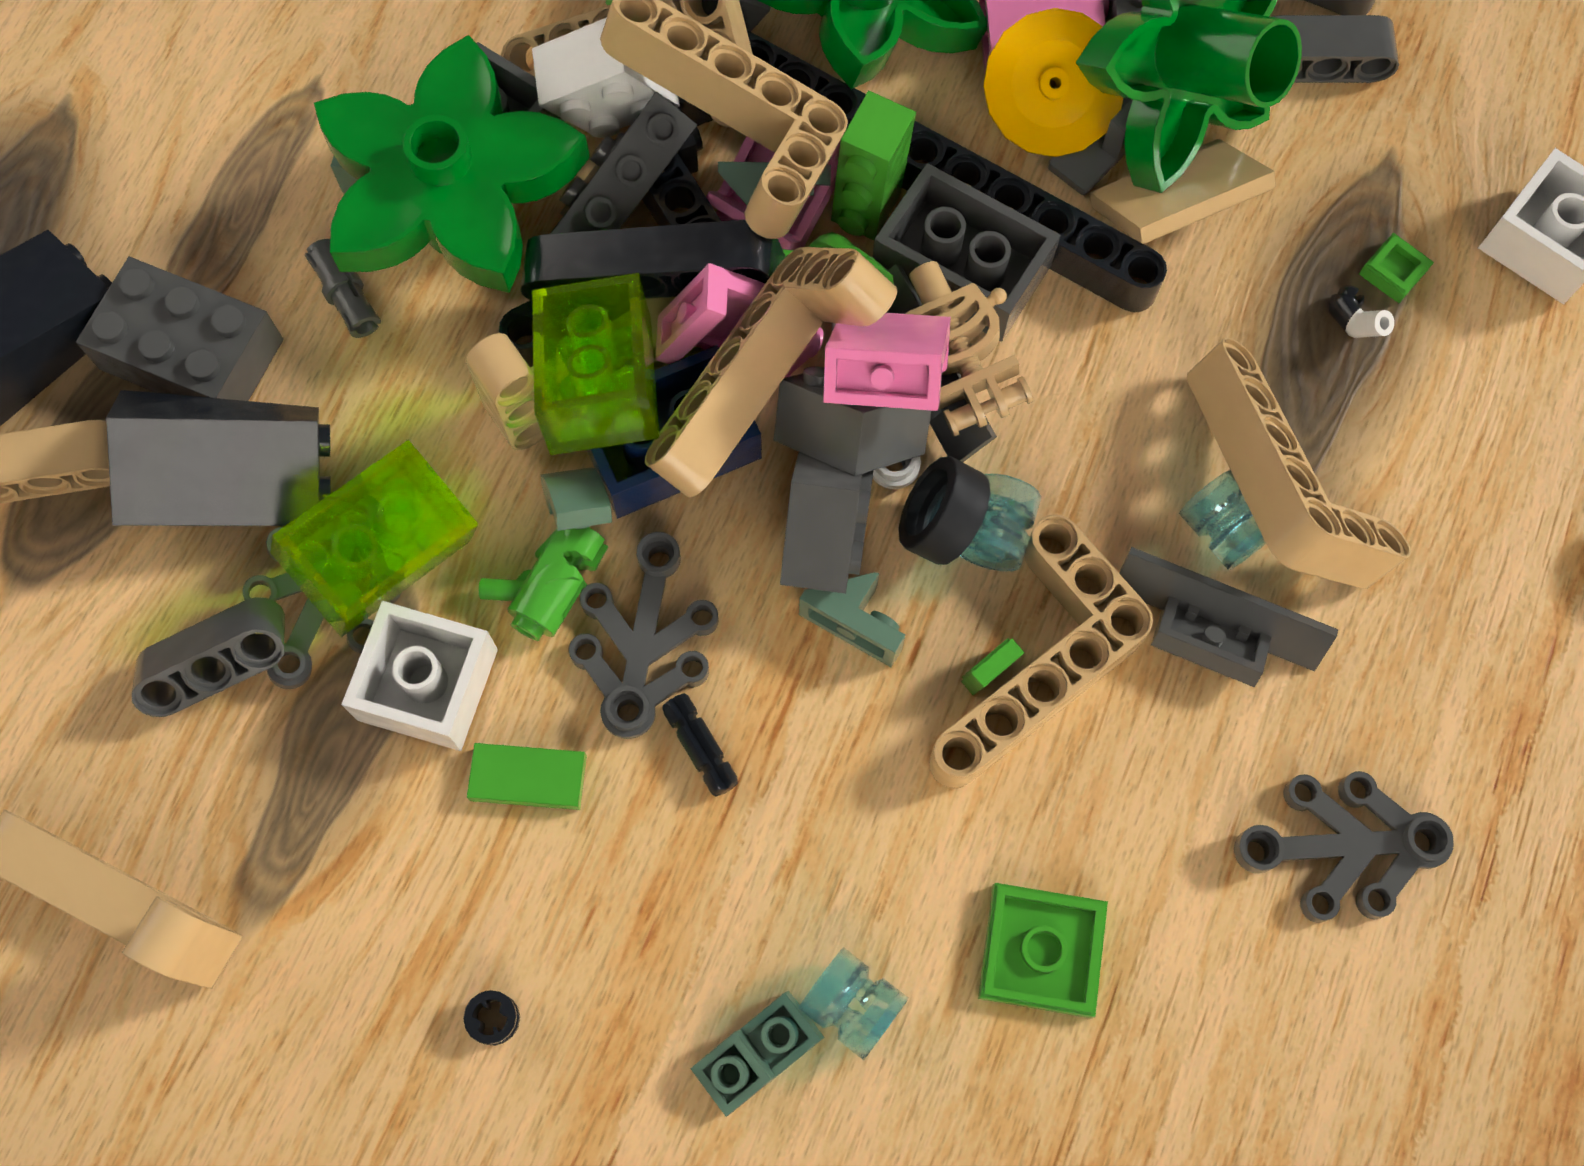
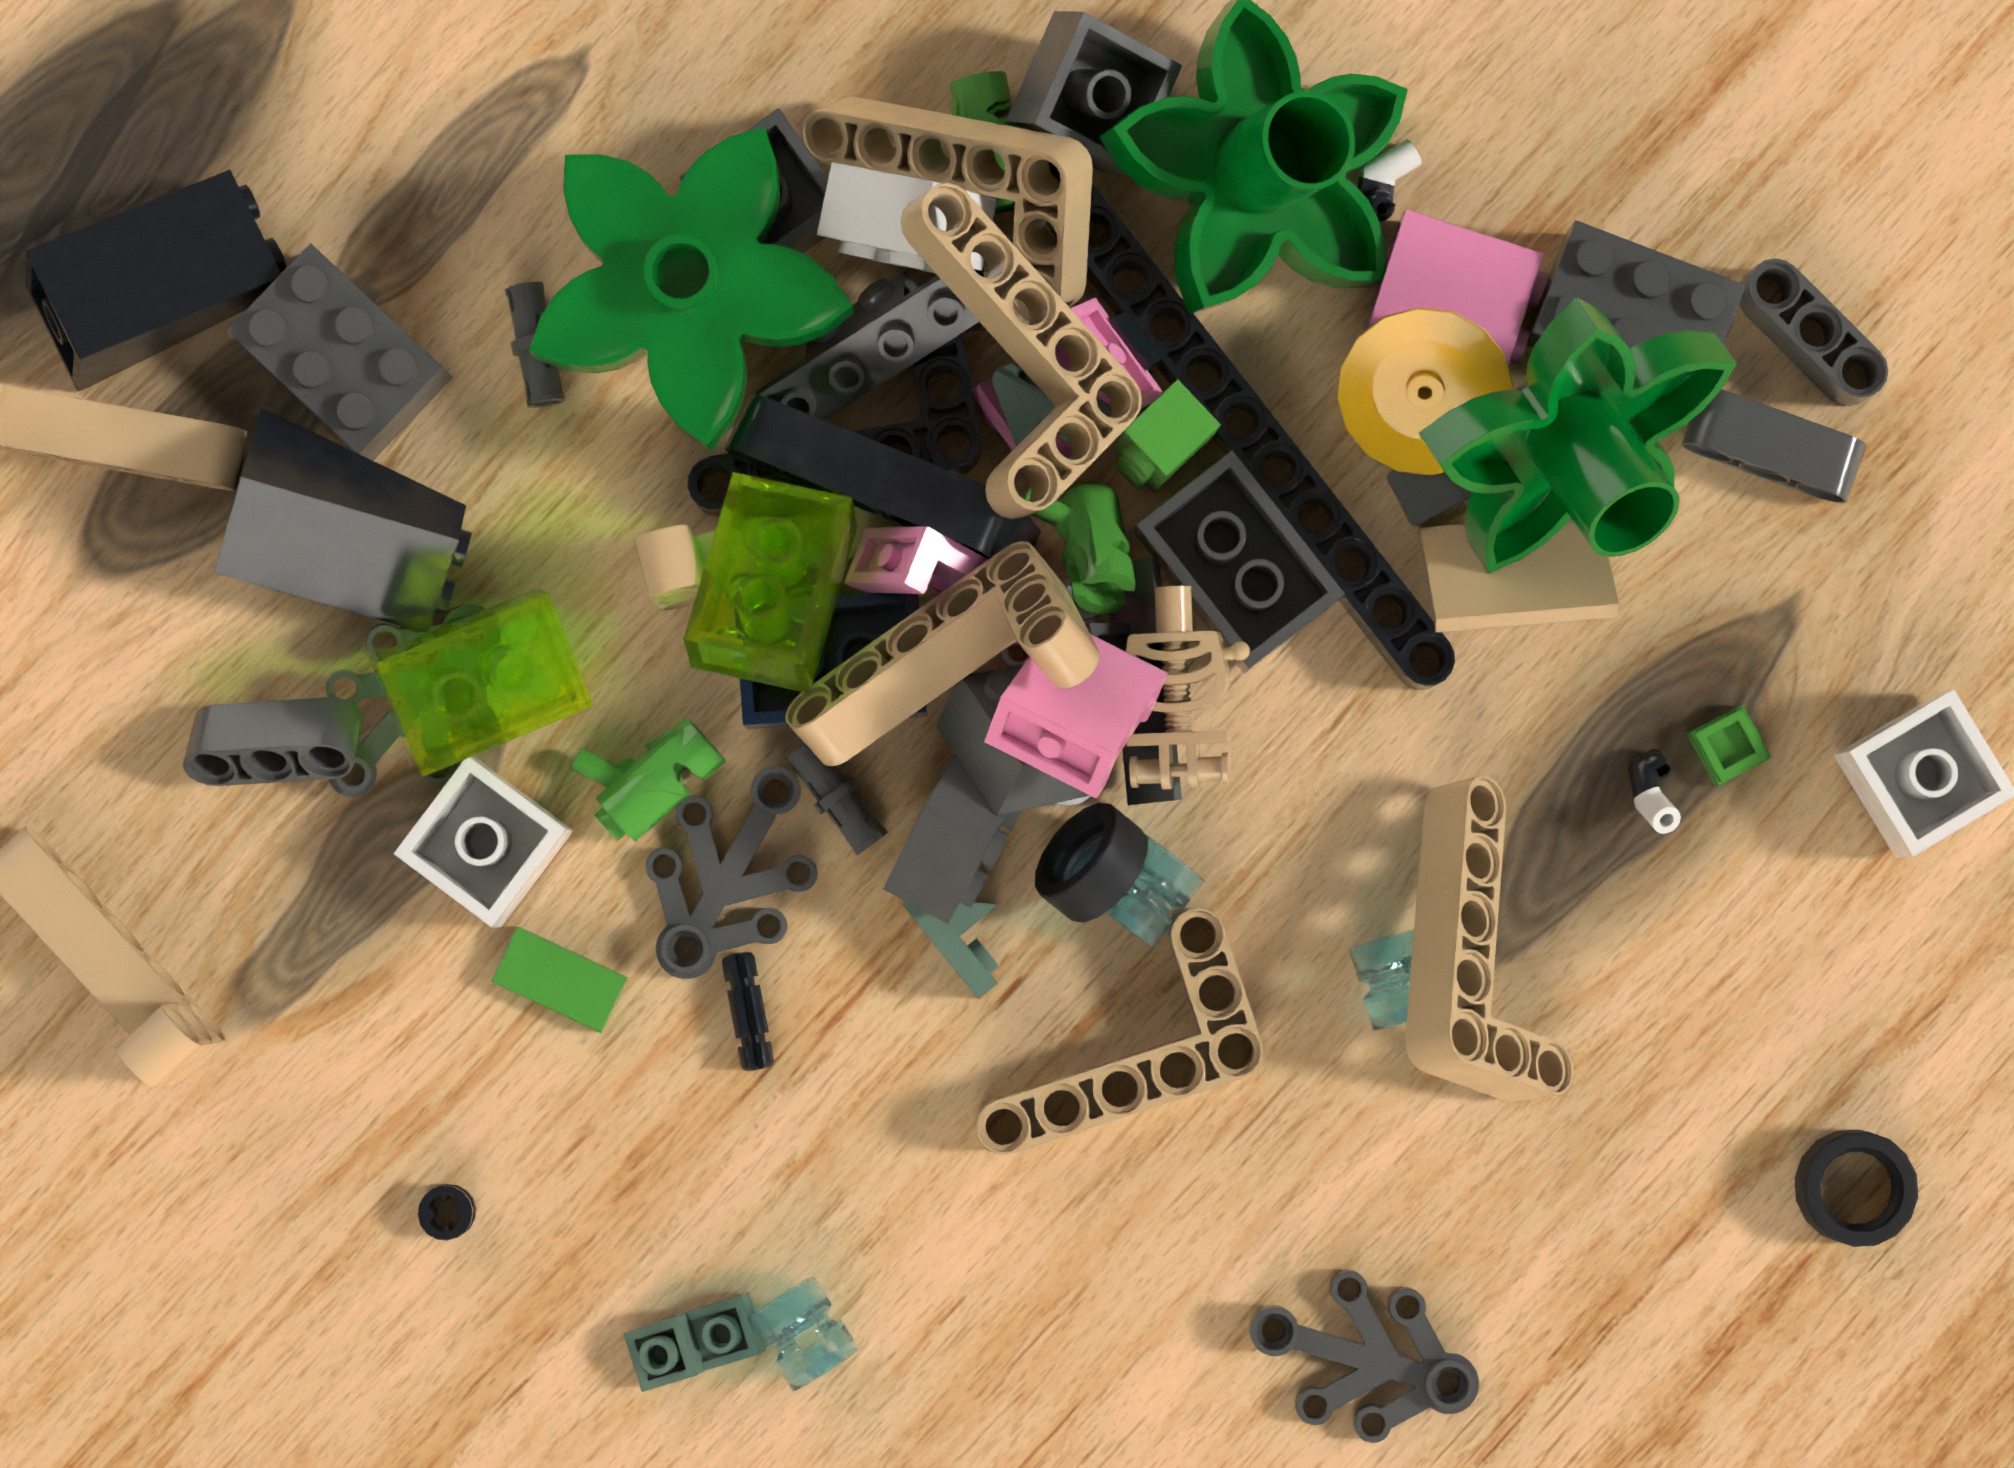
camera: 20 degrees right, 15 degrees up
sand green slope [541,467,612,531] -> none
bright green tile [961,638,1025,696] -> none
bright green tile [978,883,1108,1018] -> none
dark grey bracket [1119,547,1338,687] -> none
none -> dark grey pin [785,744,888,855]

